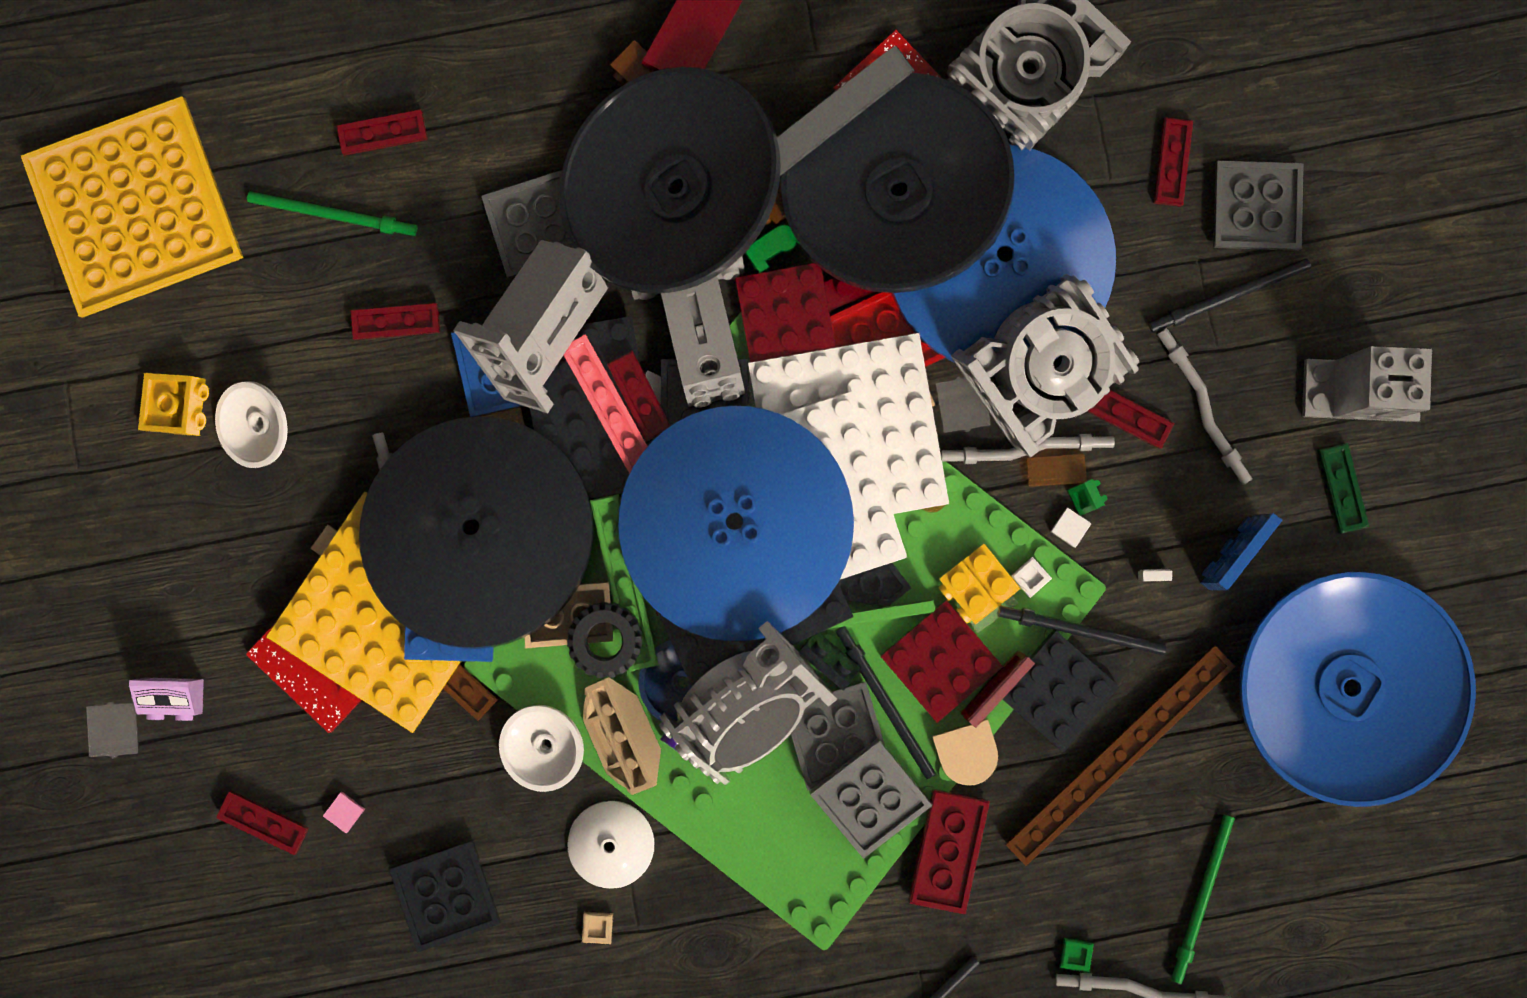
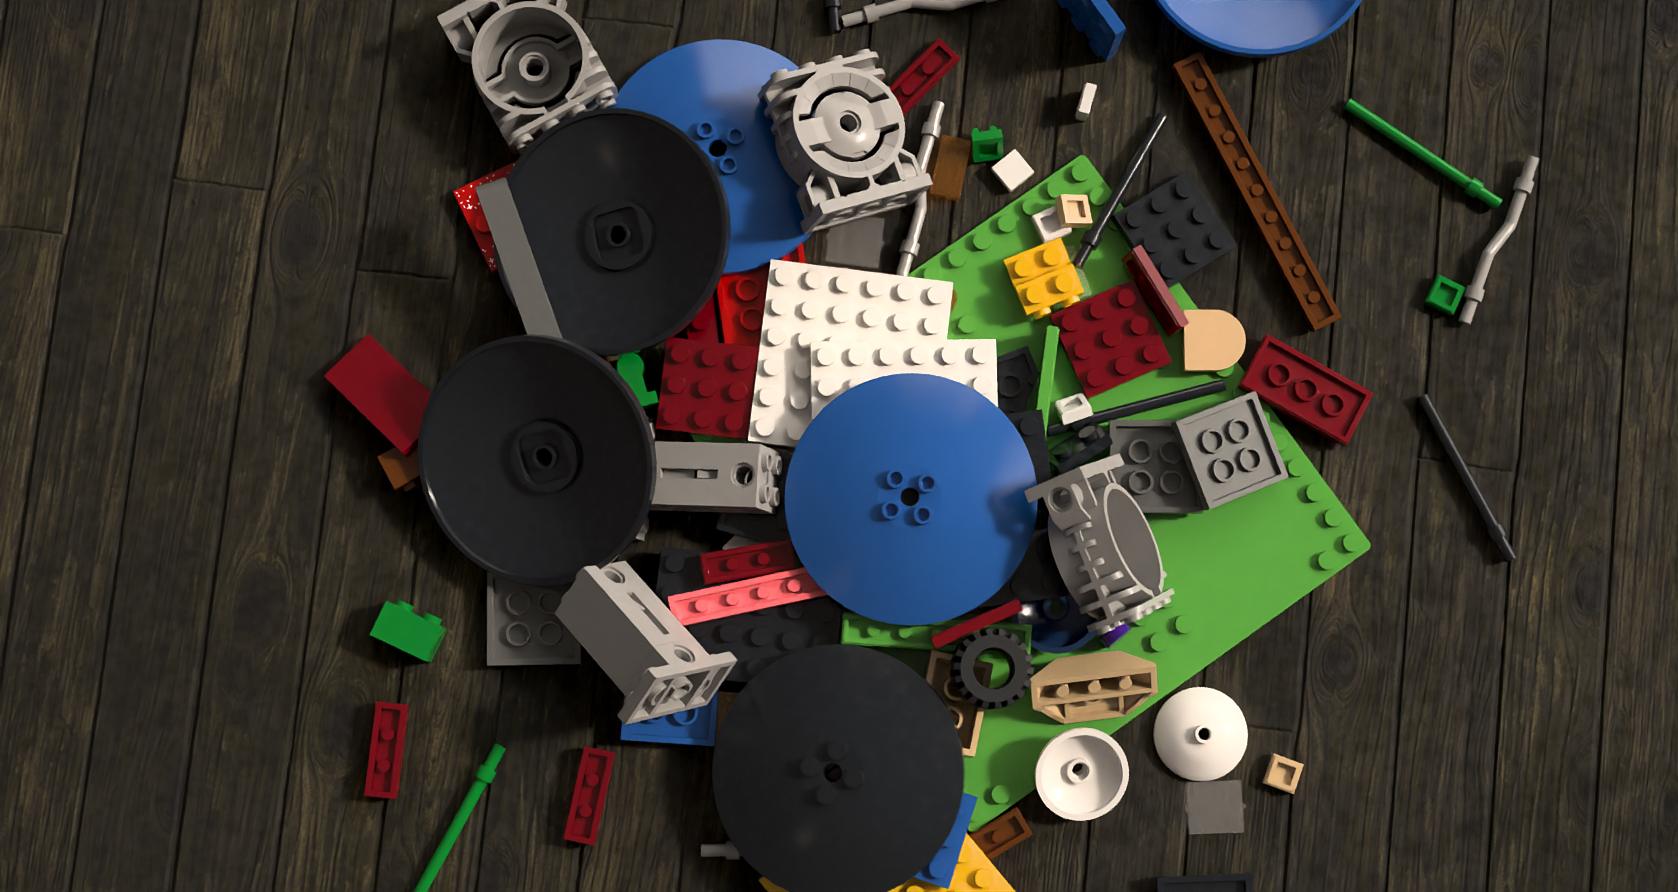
camera: 75 degrees left, 5 degrees down
none -> green brick [370,599,447,662]
none -> dark red tile [930,599,1023,649]
none -> white tile [1053,393,1093,425]
none -> tan tile [1055,194,1092,228]
none -> clear piece [1184,780,1246,834]

